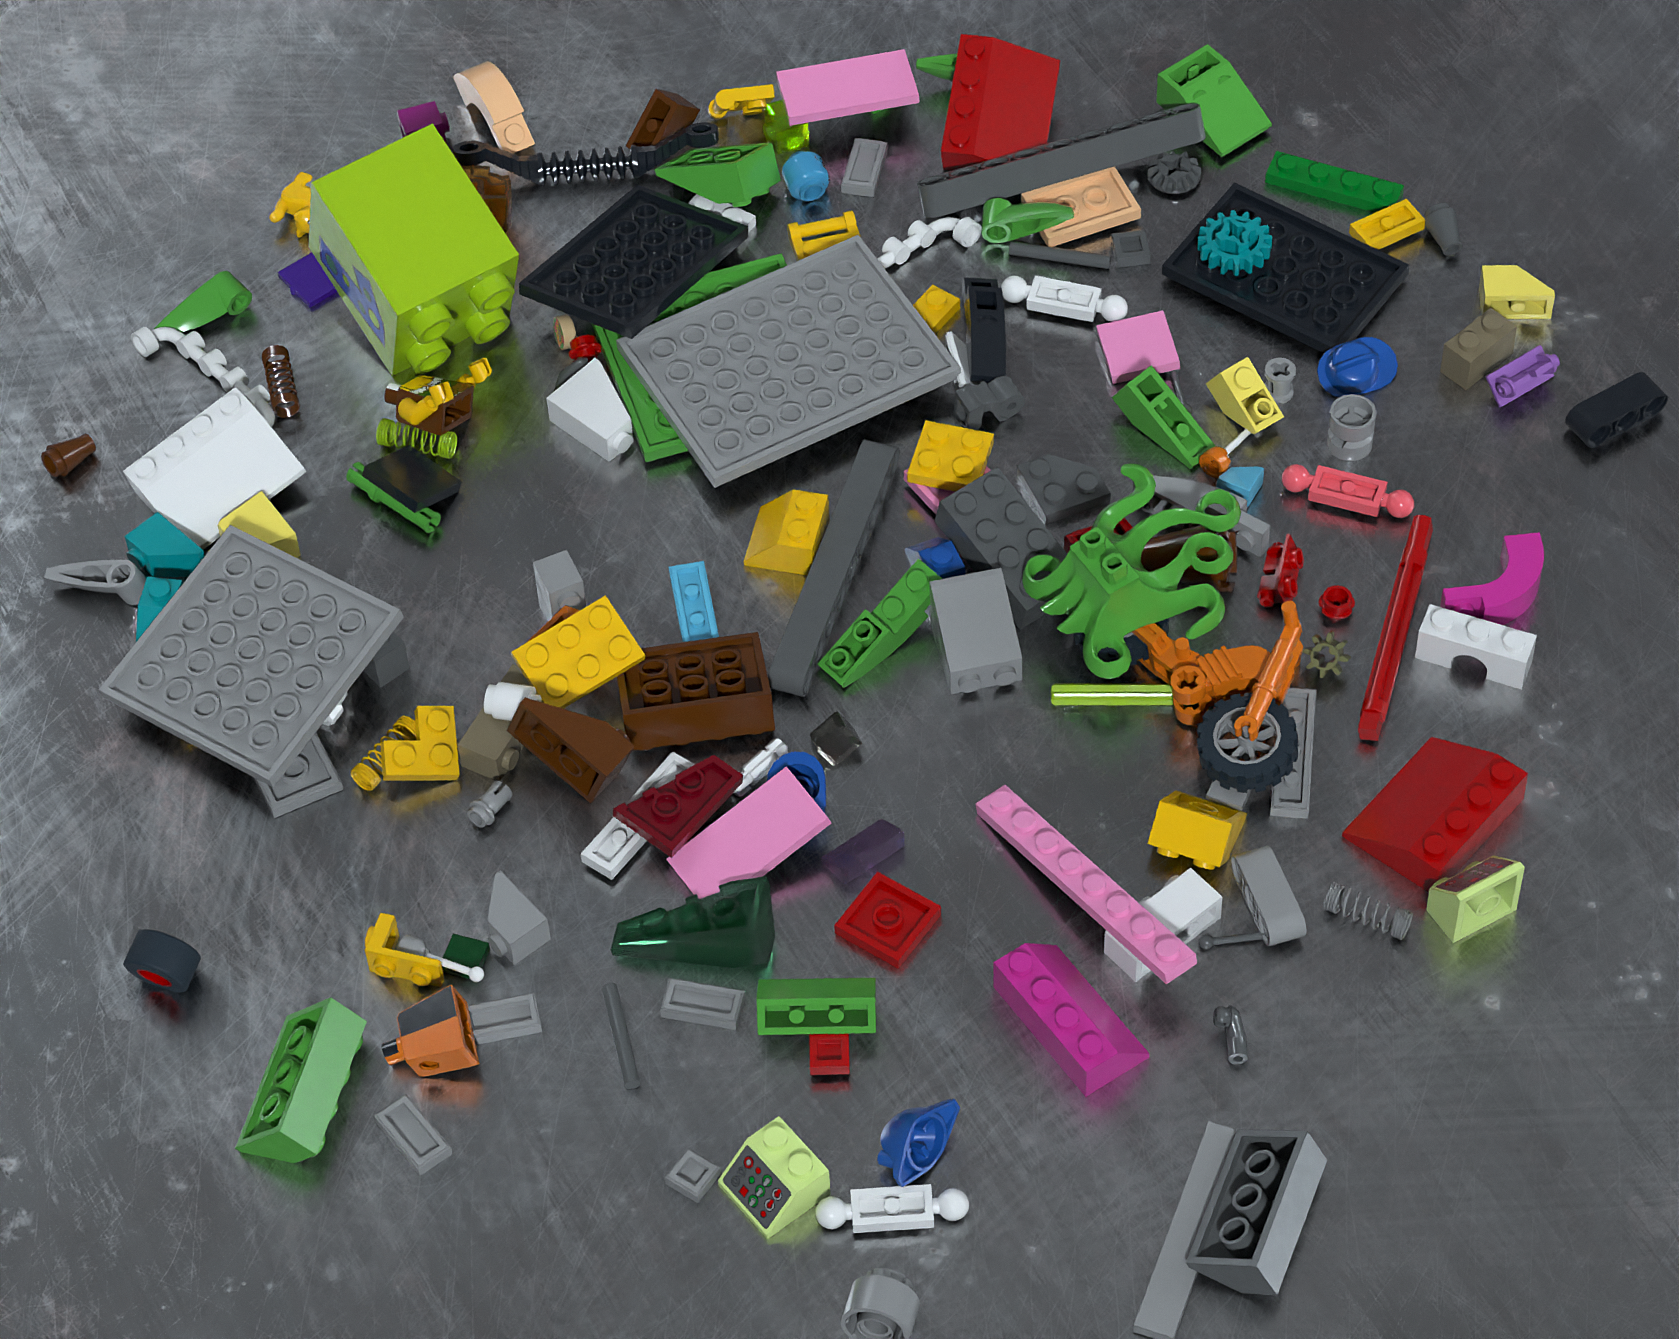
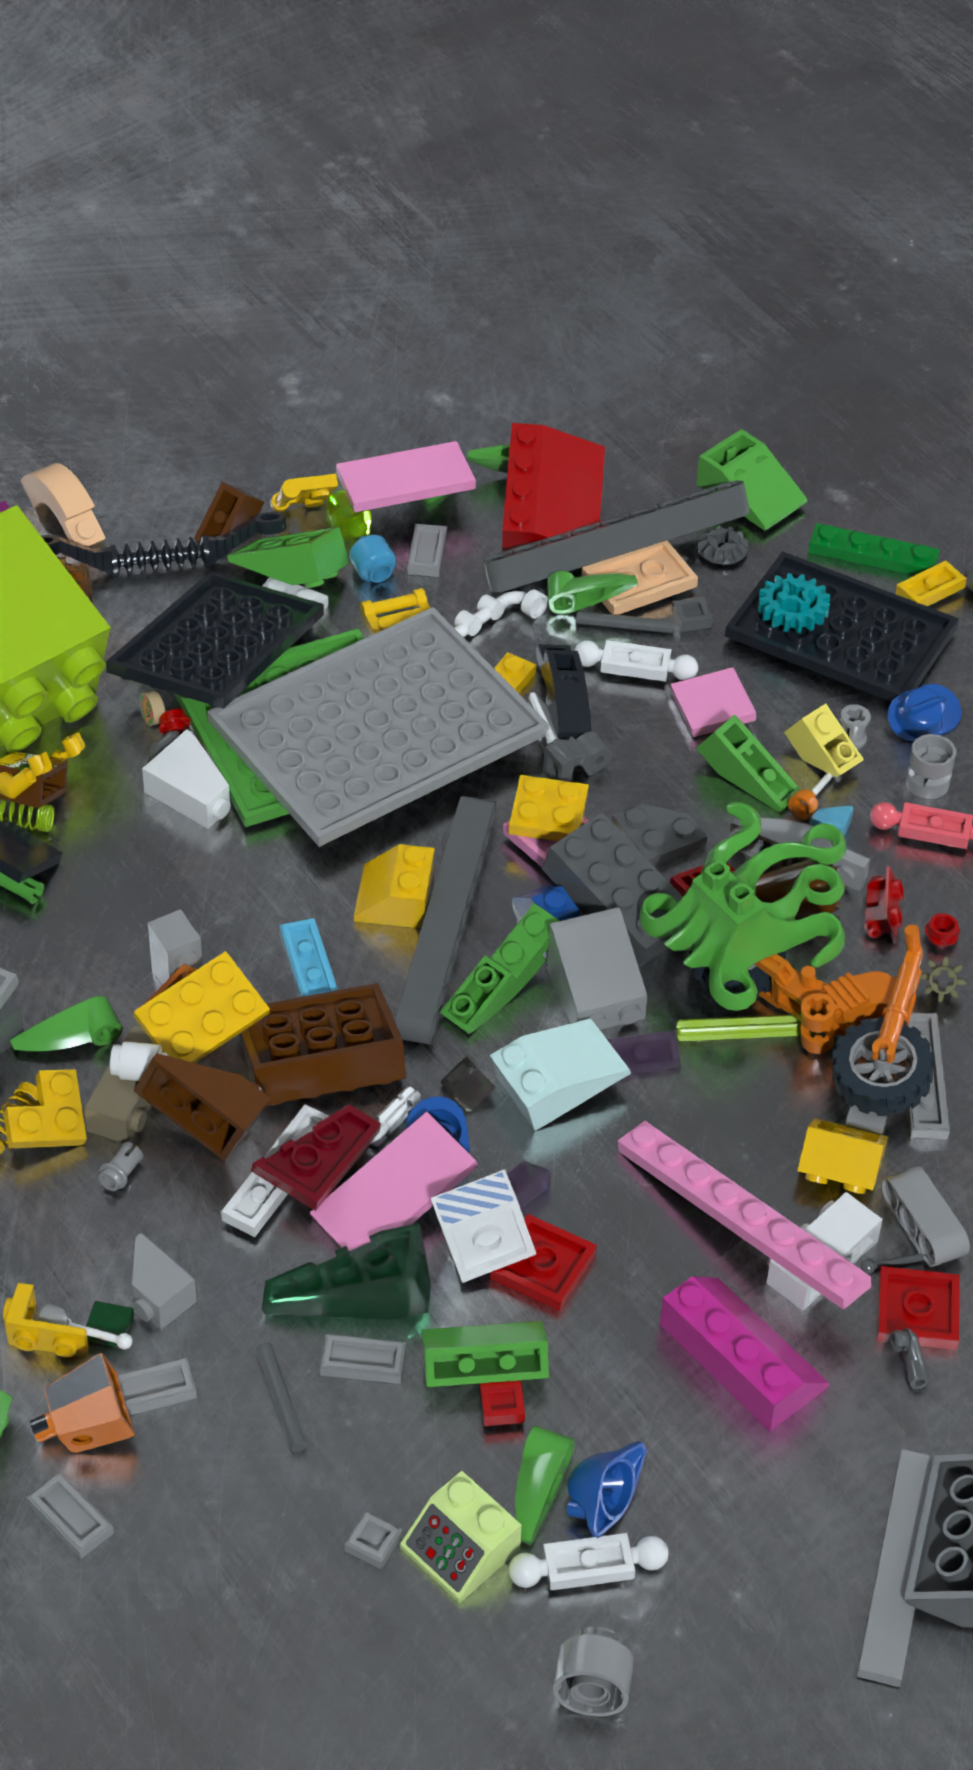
camera: 10 degrees left, 5 degrees down
none -> bright green piece [10,996,123,1051]
none -> white container [430,1170,536,1283]
none -> light aqua slope [490,1018,631,1131]
none -> bright green piece [515,1425,575,1546]
none -> clear purple slope [607,1030,681,1075]
none -> red tile [877,1266,960,1350]

